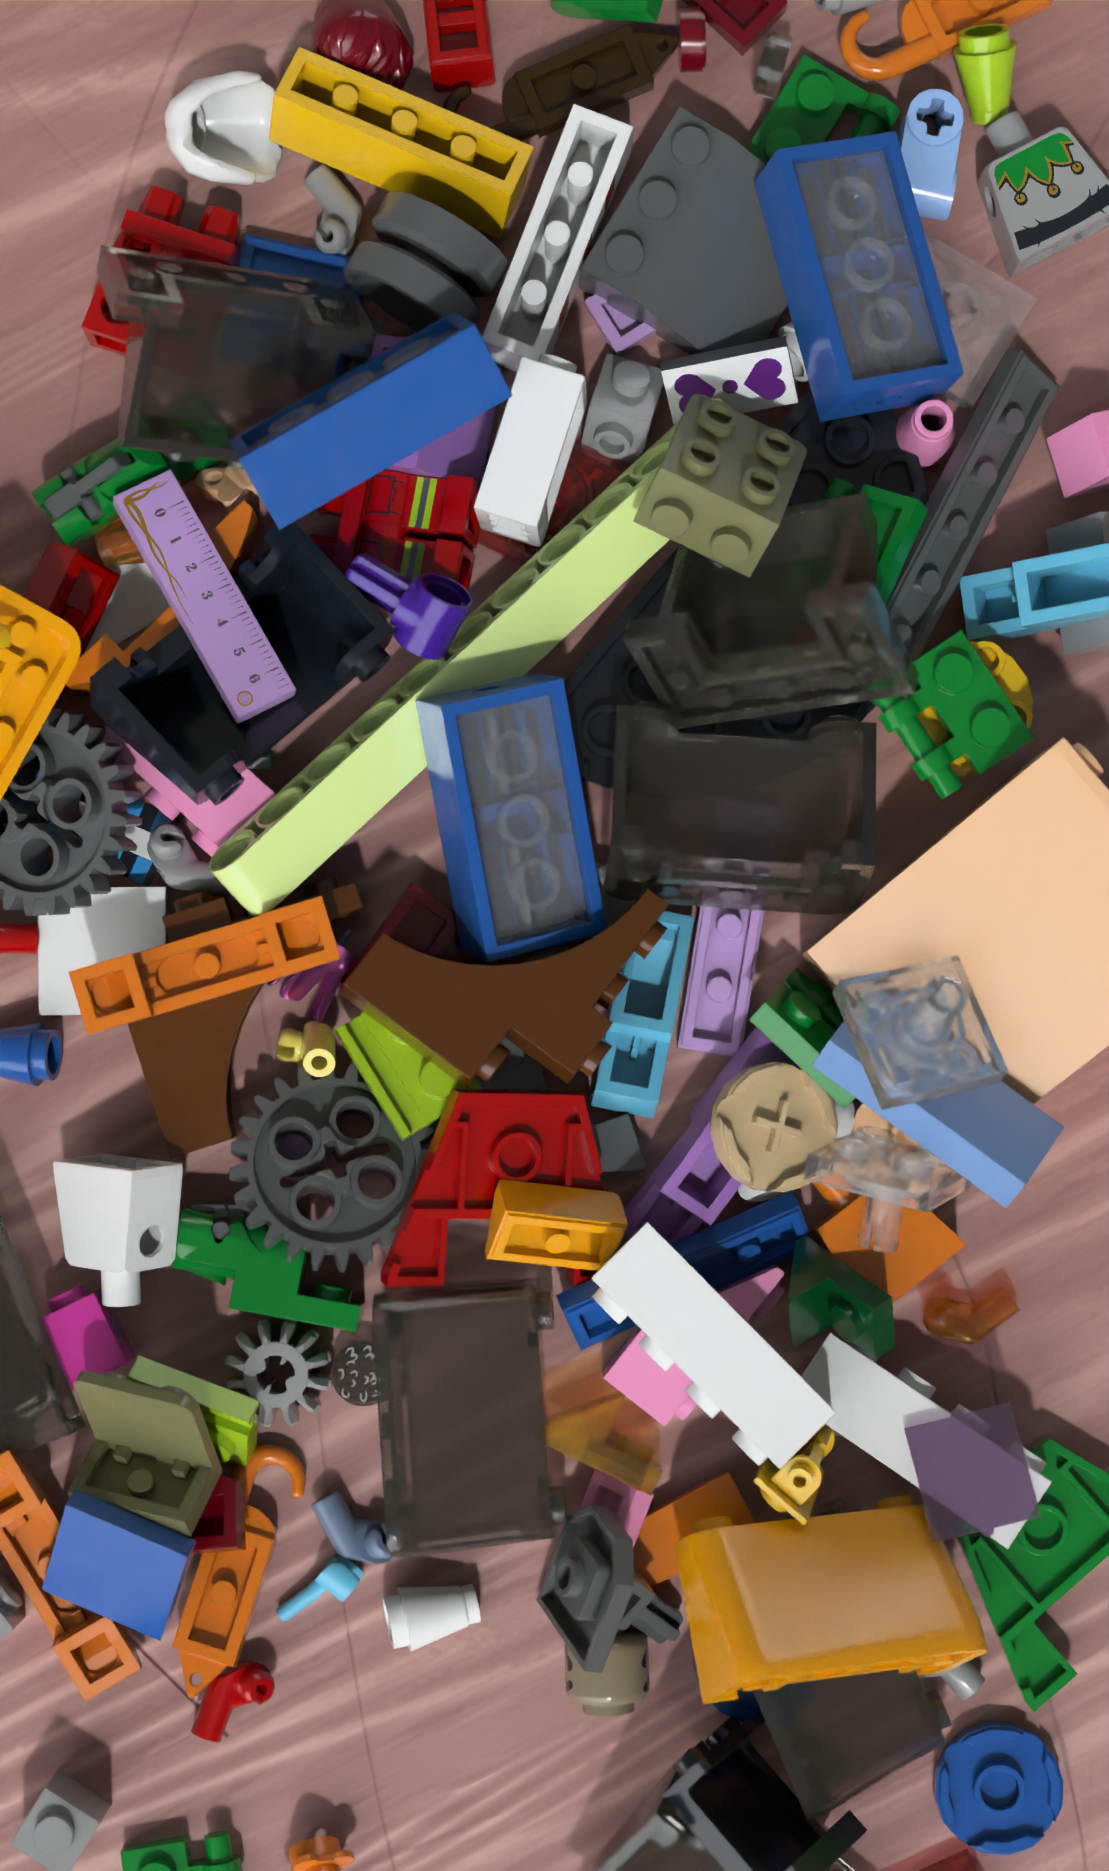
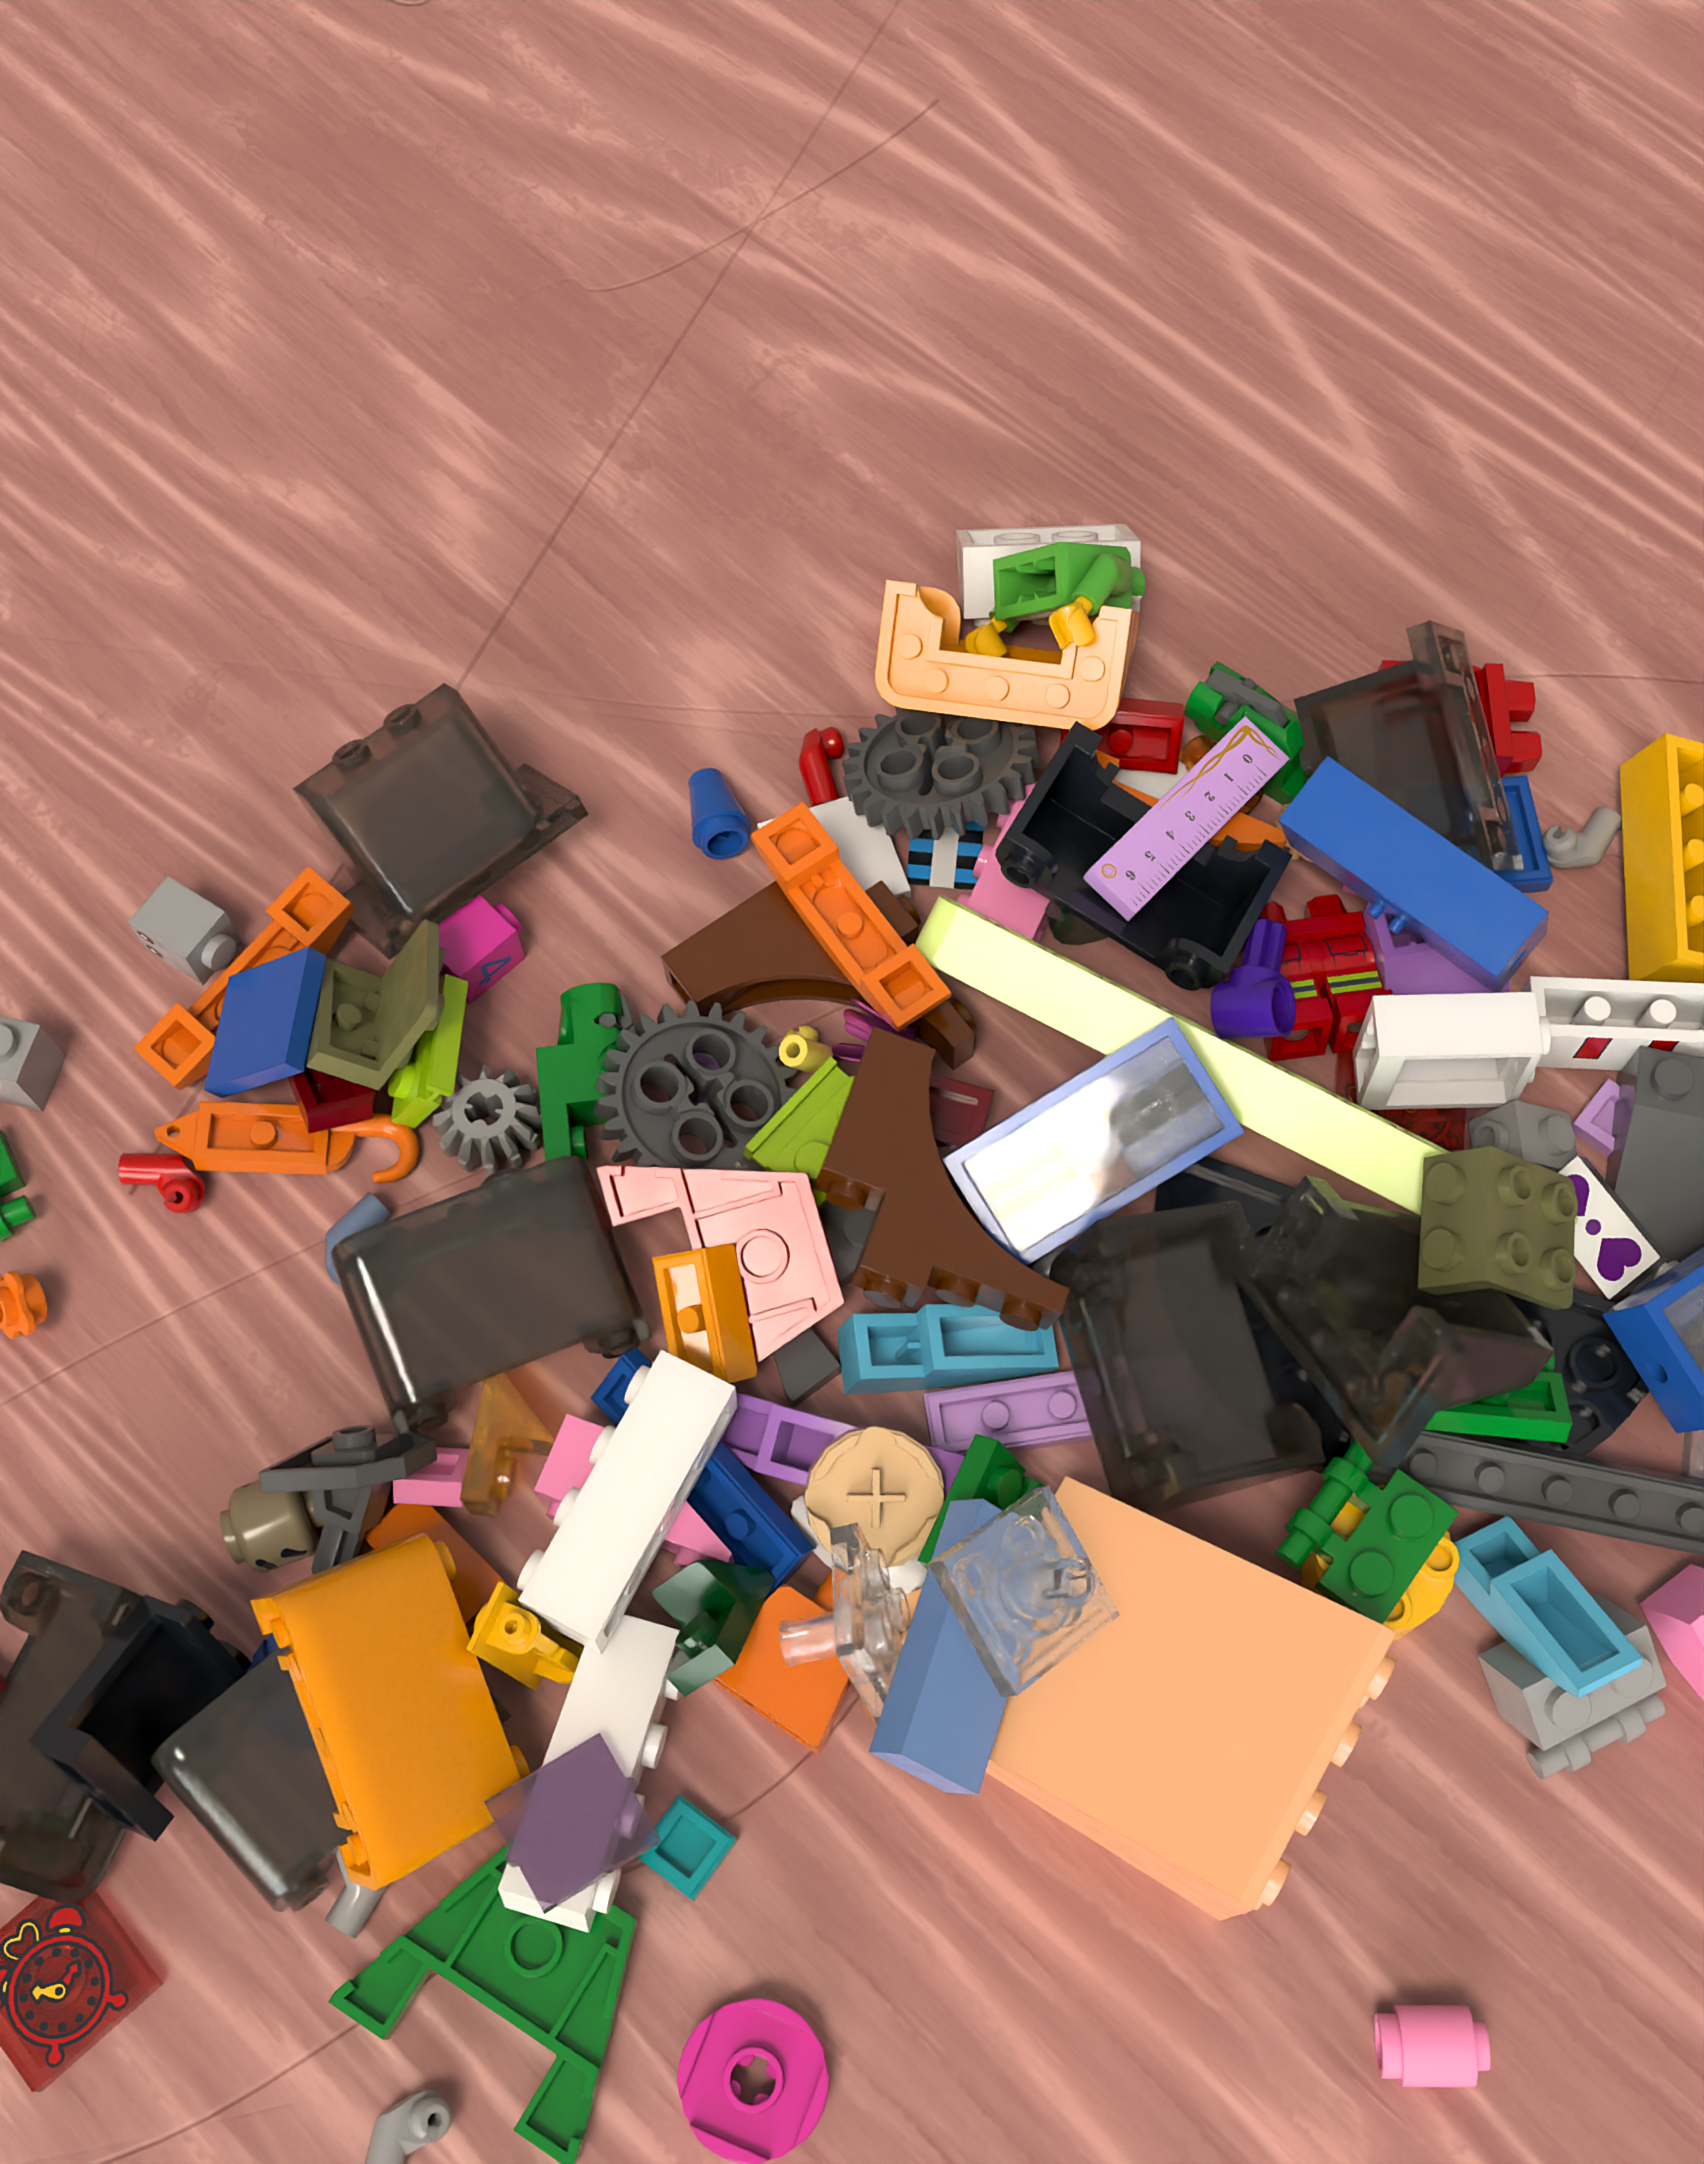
camera: 75 degrees right, 20 degrees down
white torso [53,1154,183,1307] -> none
light grey arm [147,824,228,897] -> none
white hair [165,70,282,185] -> none
medium azure hand [276,1555,364,1622] -> none
dark grey wheel [343,191,508,331] -> none
white cone [382,1584,481,1652] -> none
bright pink cone [896,400,956,466] -> none
clear orange arm [923,1285,1020,1345] -> none
blue tile [933,1720,1064,1855] -> none
none -> teal tile [635,1794,738,1902]

